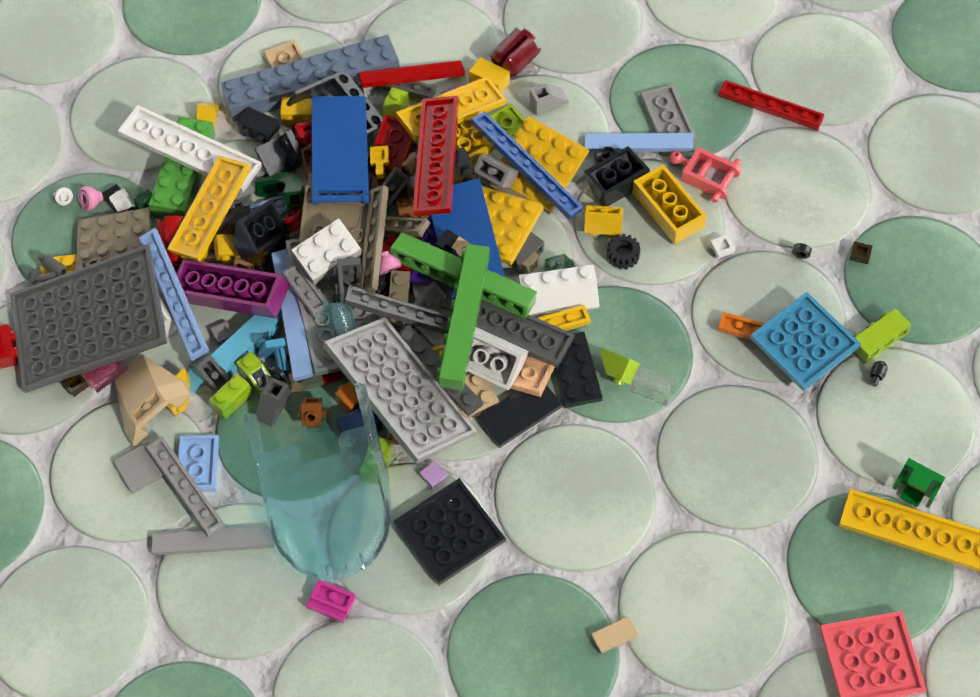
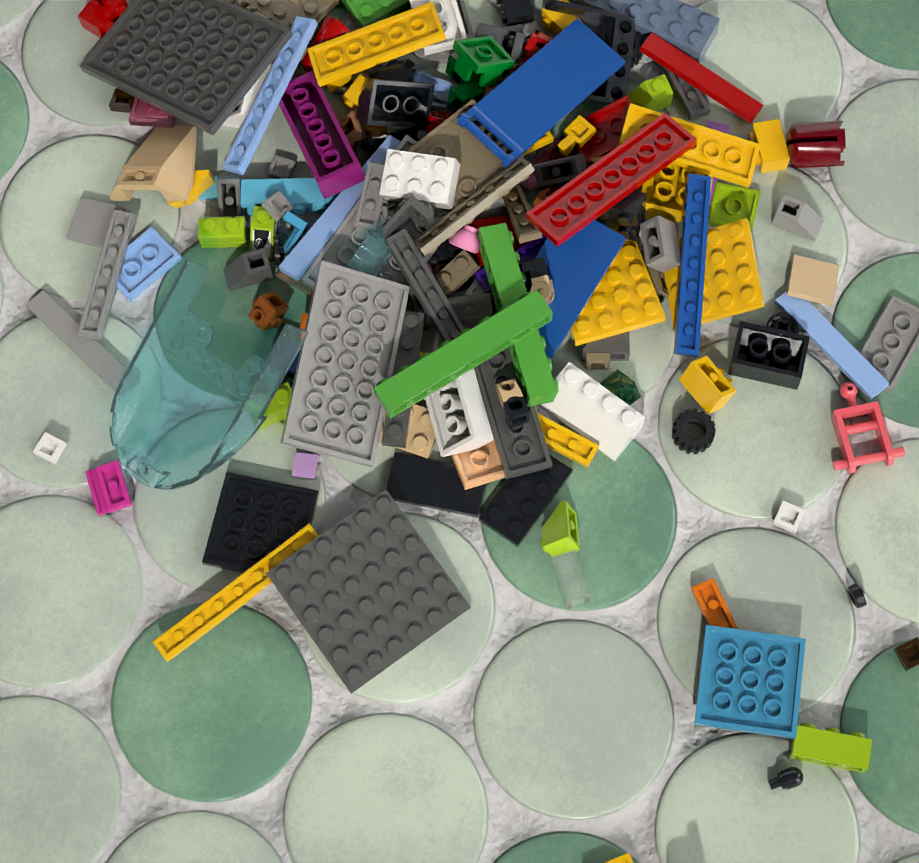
camera: 50 degrees right, 10 degrees up
tan tile [591,616,638,654] -> none
yellow brick [632,164,707,245] -> none
none -> white plate [33,432,67,465]
none -> yellow tile [152,523,319,663]
none -> light grey tile [261,190,294,222]
none -> dark grey plate [266,489,471,694]
none -> green panel [452,35,515,87]
none -> black leg [496,378,529,428]
none -> tan tile [787,254,839,306]

